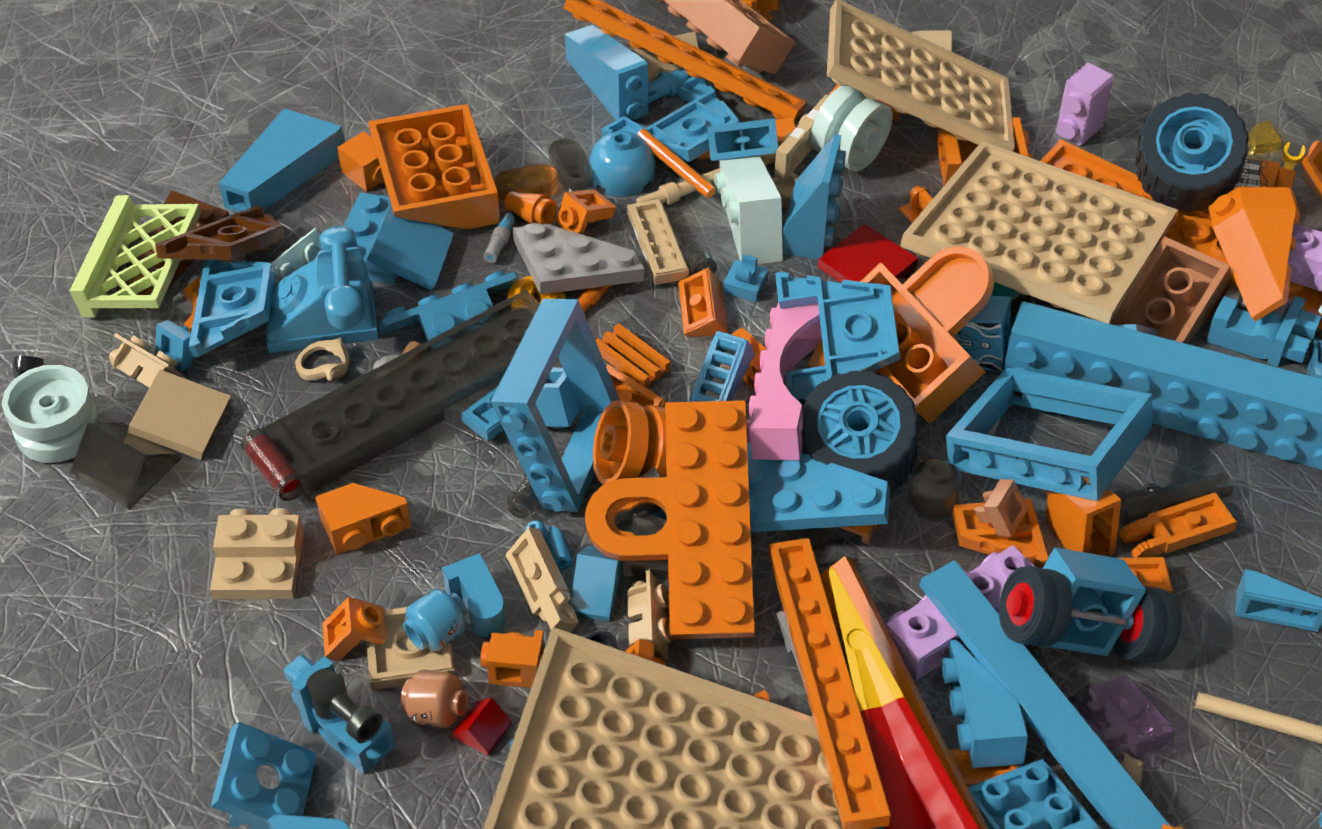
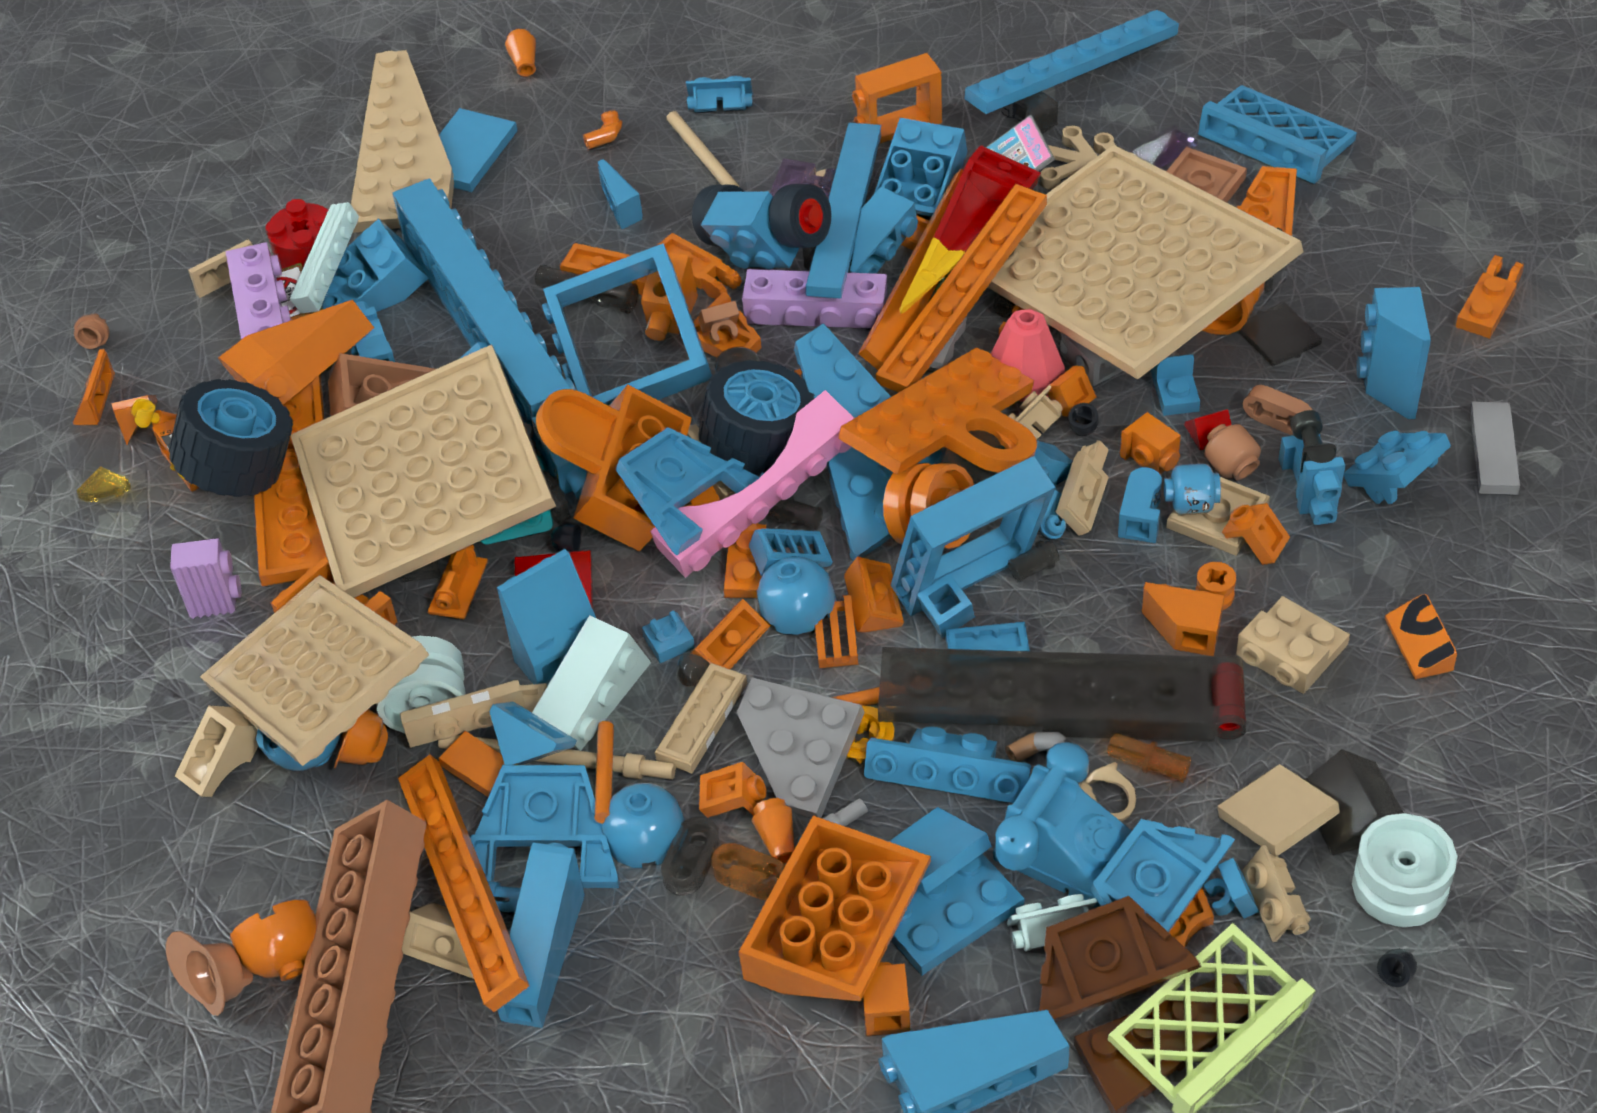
camera: 135 degrees left, 0 degrees up
none -> dark azure cylinder [757,556,837,635]
none -> coral cone [991,309,1065,402]
none -> clear orange axle [1107,733,1192,783]
none -> orange wheel [1195,562,1236,610]
none -> nougat beam [1243,385,1312,436]
none -> orange slope [1385,594,1457,679]

